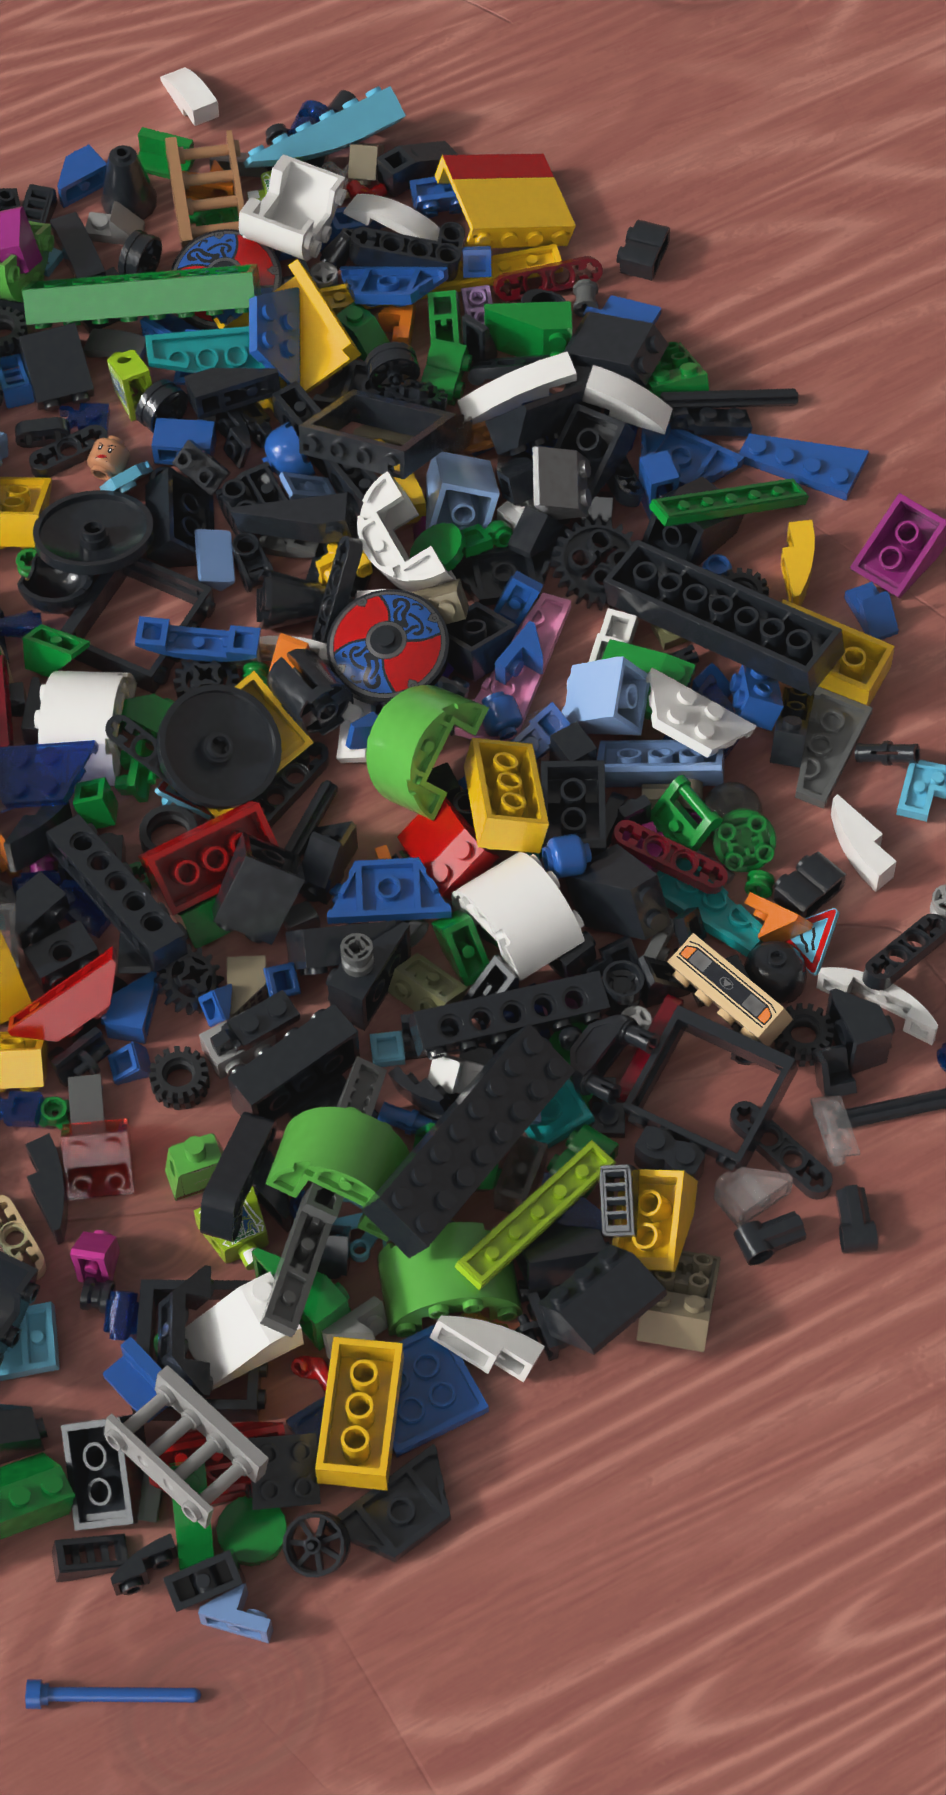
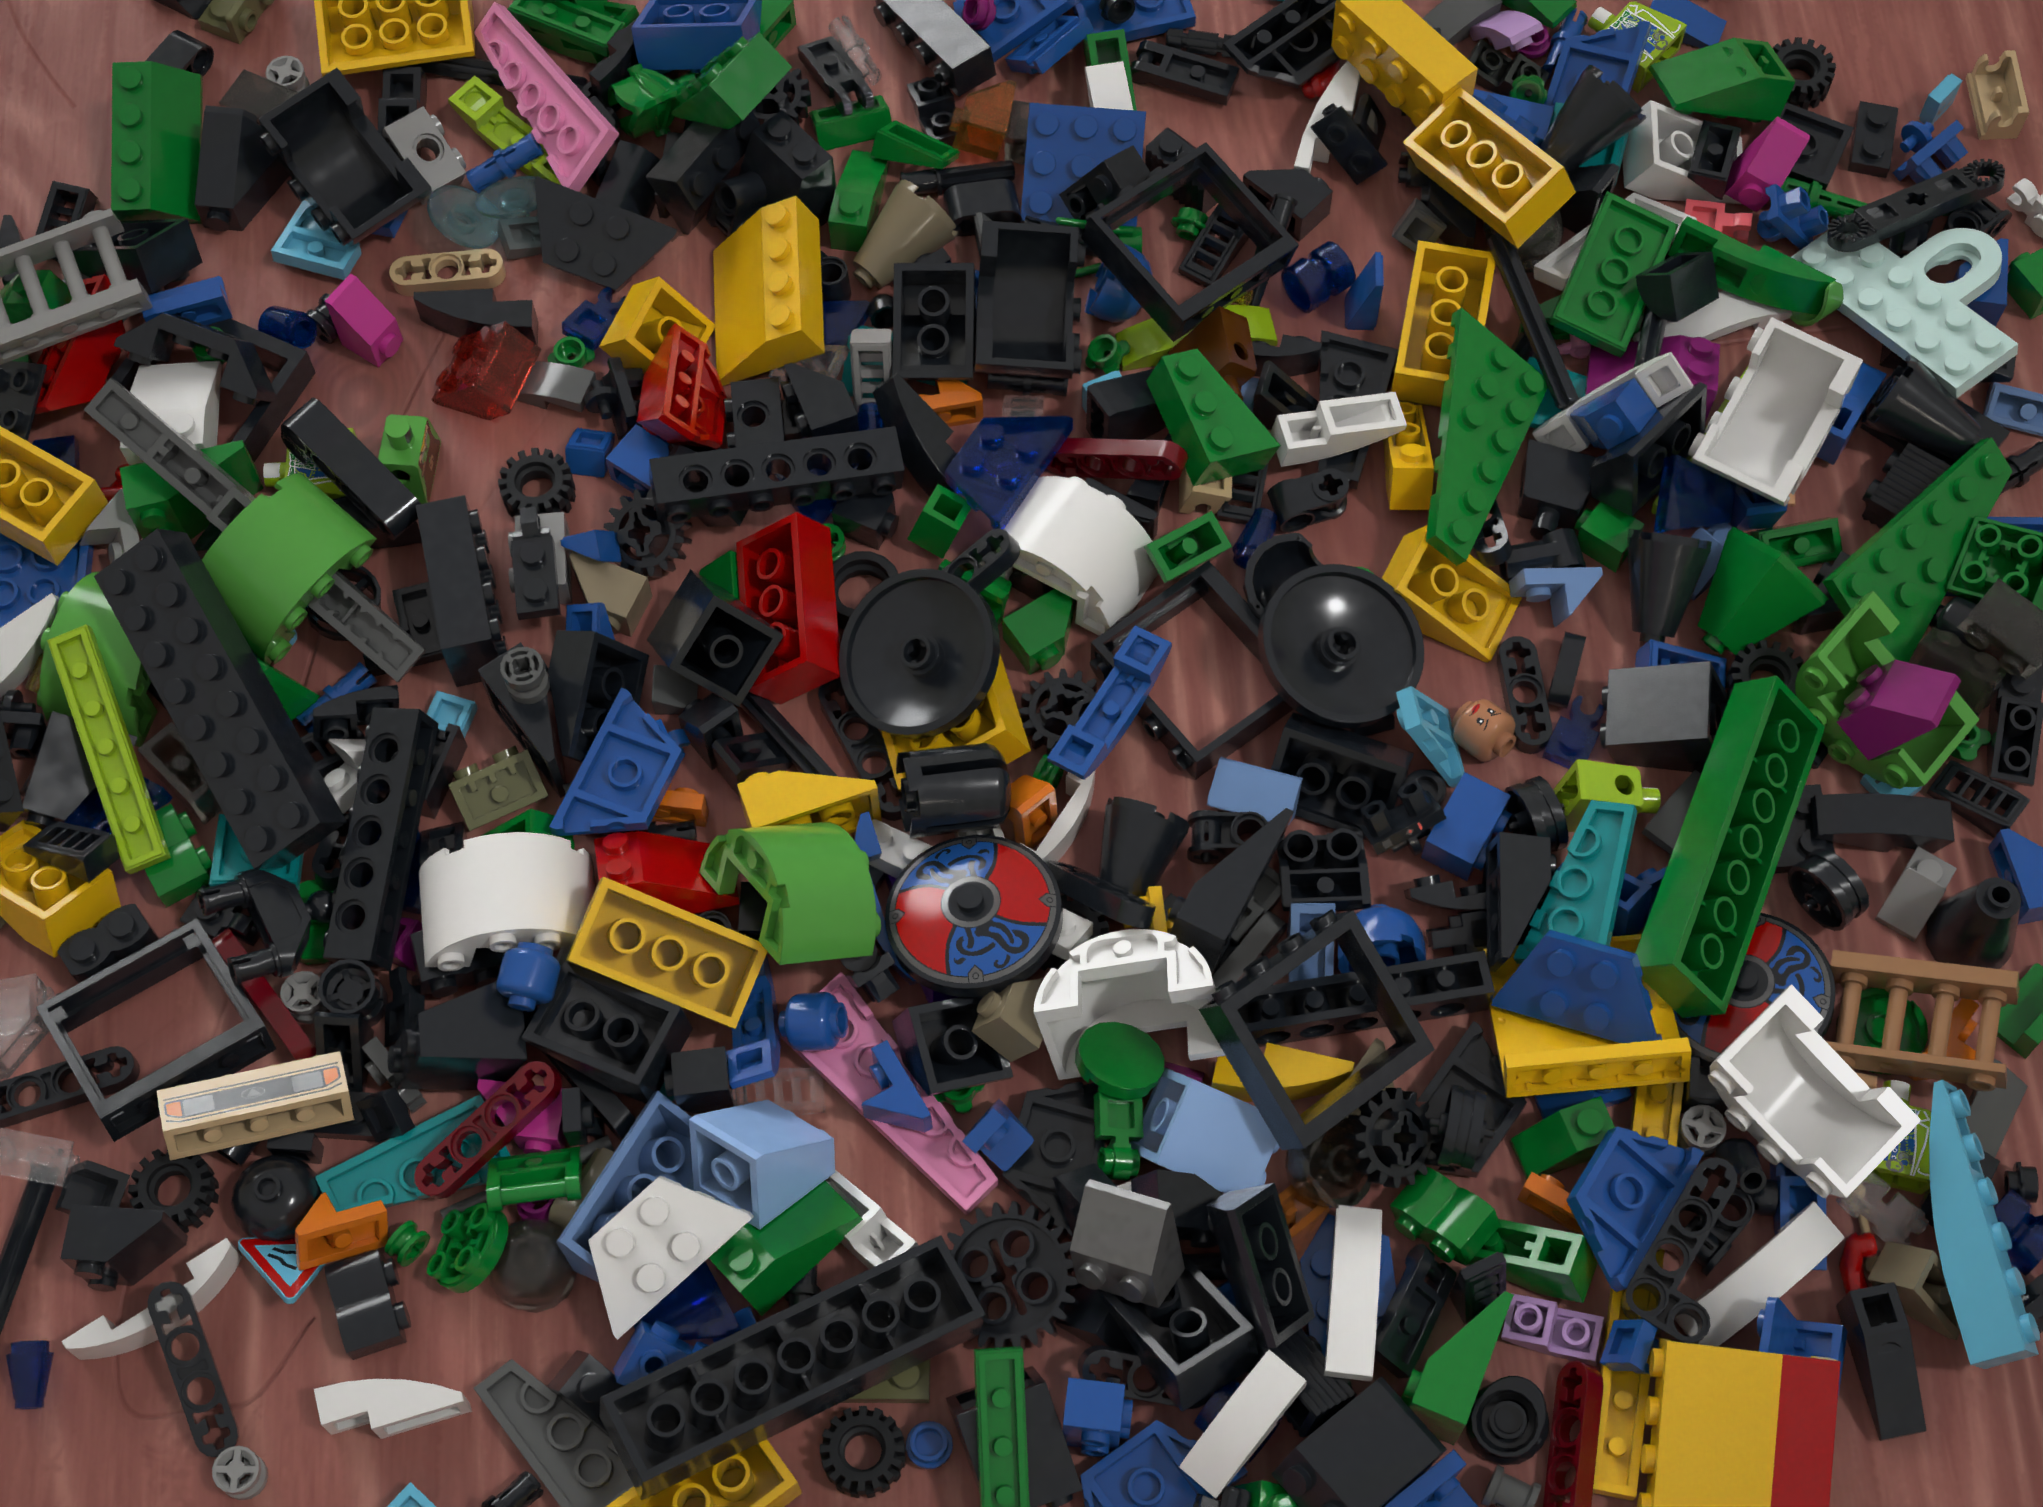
camera: 115 degrees right, 5 degrees up
none -> yellow slope [737,770,882,834]

